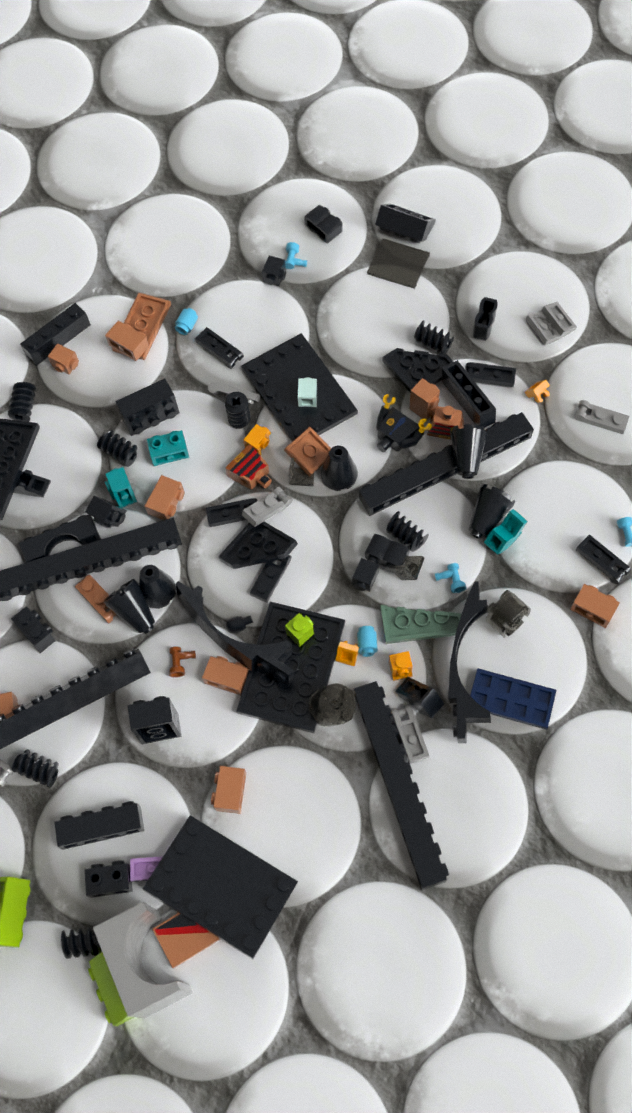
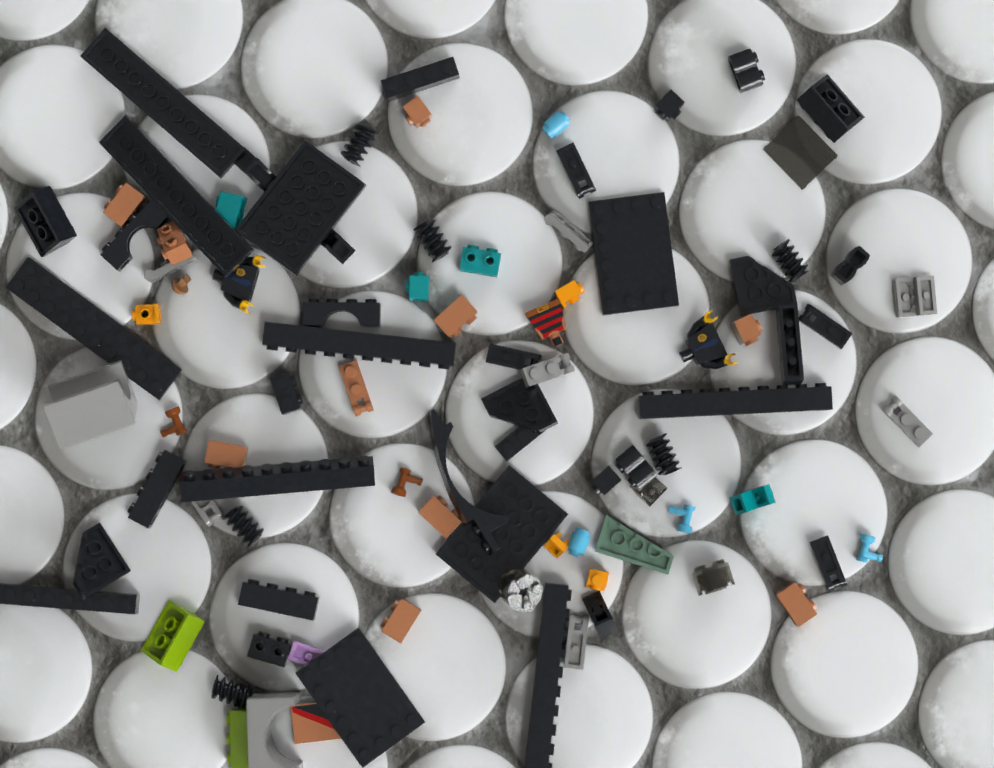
camera: 20 degrees right, 20 degrees up
black brick [85,496,127,528] -> none
black cone [103,579,155,634] -> none
nougat brick [105,320,149,361] -> none
nougat tile [112,293,171,360] -> none
black brick [115,378,180,436] -> none
black brick [128,696,182,745] -> none
black cone [138,565,176,609] -> none
black piece [225,392,251,429] -> none
black cylinder [226,615,253,634] -> none
nougat plate [284,427,331,477] -> none
medium azure piece [285,242,308,269] -> none
lime brick [285,613,314,647] -> none
clear smoke bracket [289,458,314,486] -> none
light aqua brick [298,377,317,407] -> none
black cone [321,445,358,491] -> none
nougat torso [427,406,465,440] -> none
black slope [448,581,491,743] -> none
black cone [450,424,488,479] -> none
black cone [468,484,515,539] -> none
dark blue plate [470,668,557,730] -> none
light orange tile [524,380,550,403] -> none

